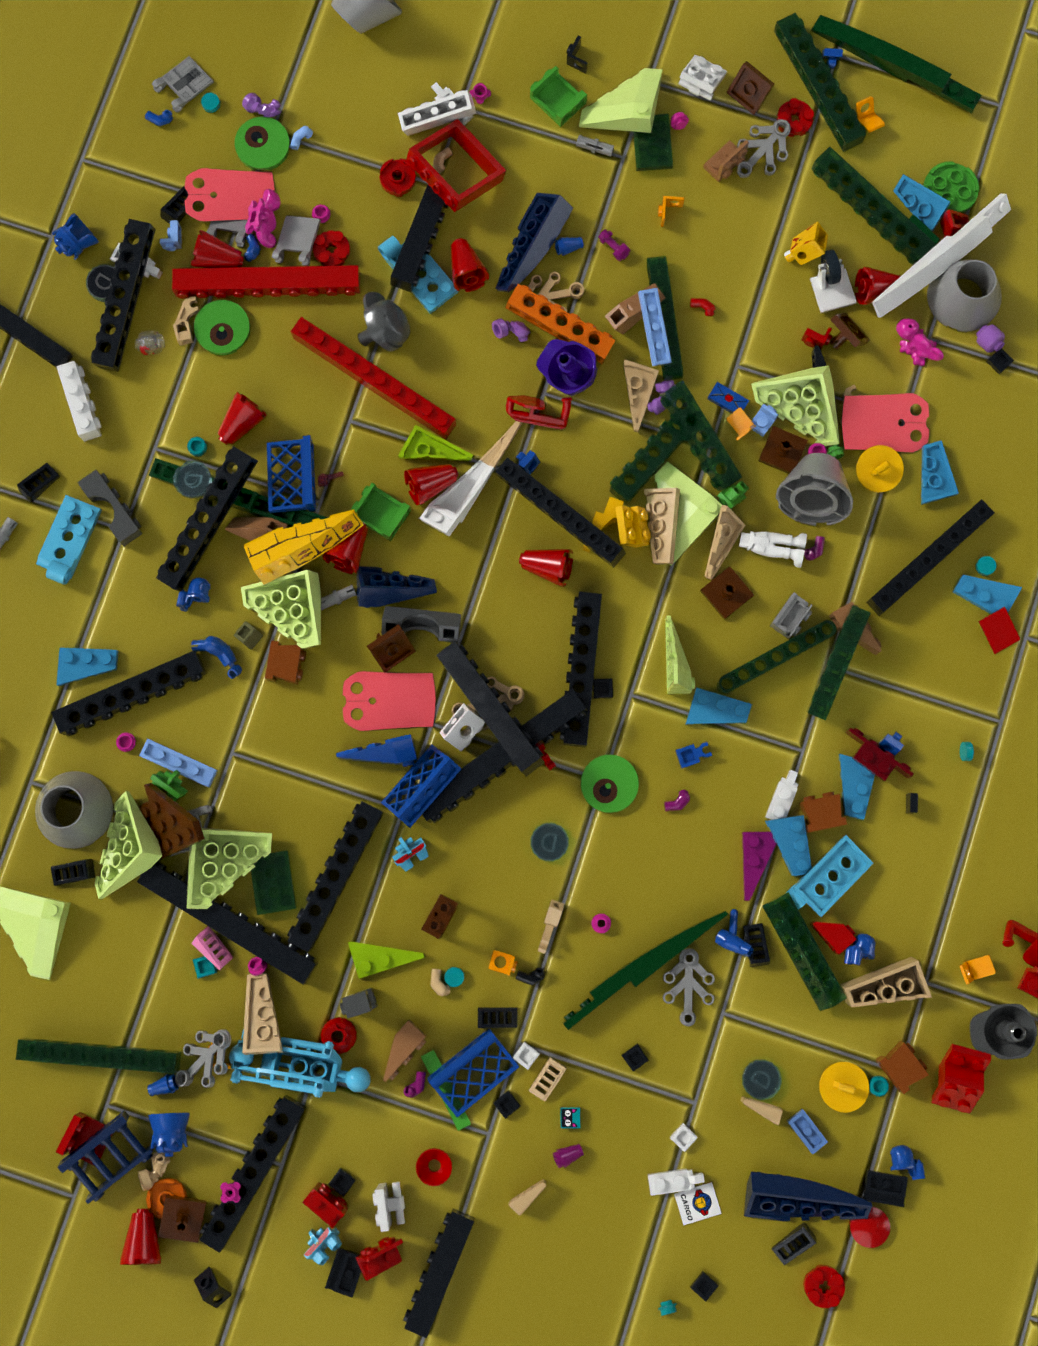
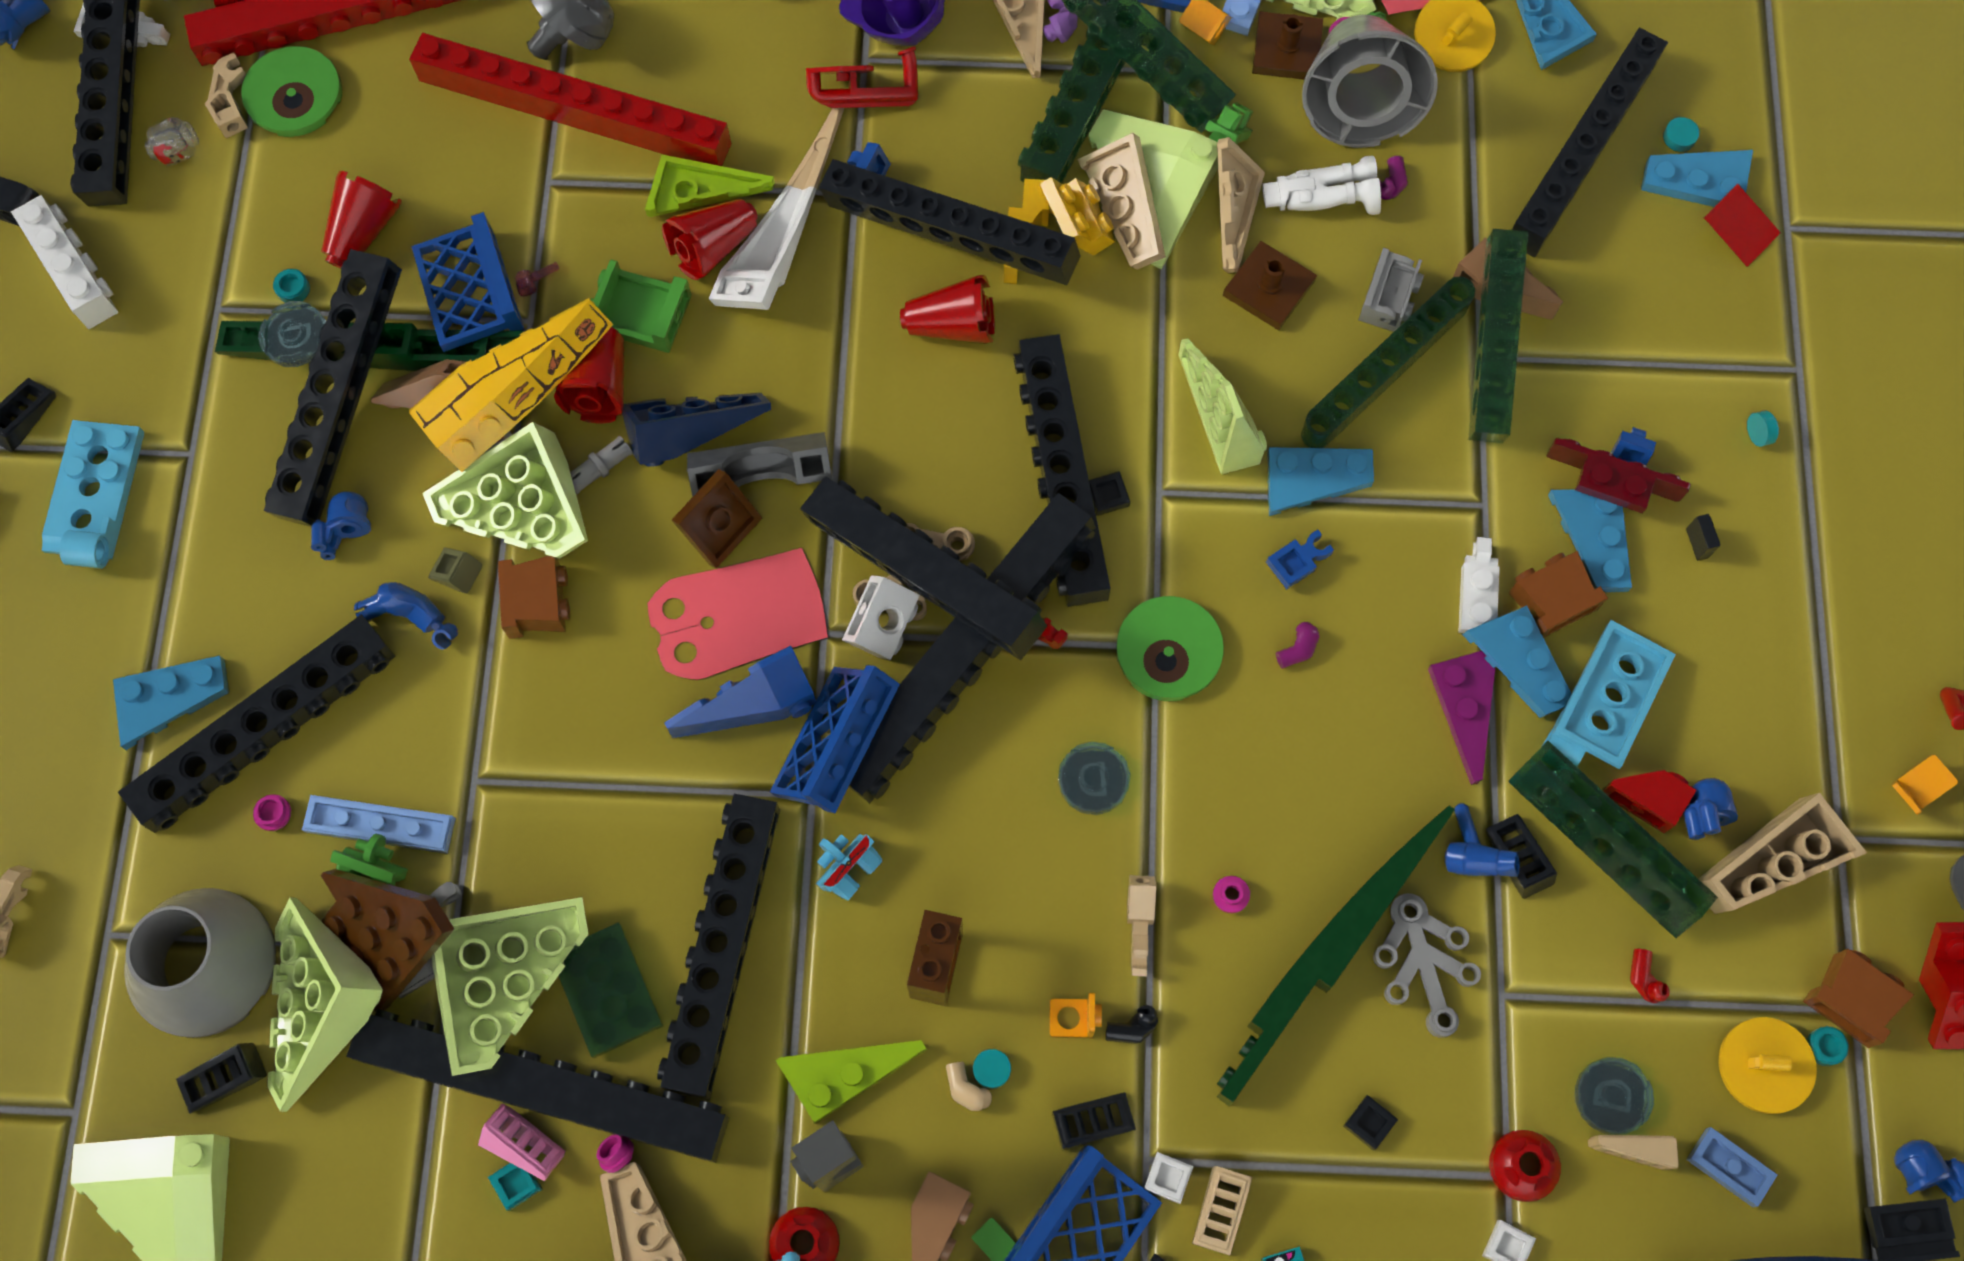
camera: 15 degrees left, 10 degrees down
dark grey arch [77,470,143,546] -> none
black tile [86,264,121,302] -> none
none -> red piece [1489,1130,1561,1202]
none -> red arm [1630,948,1670,1004]

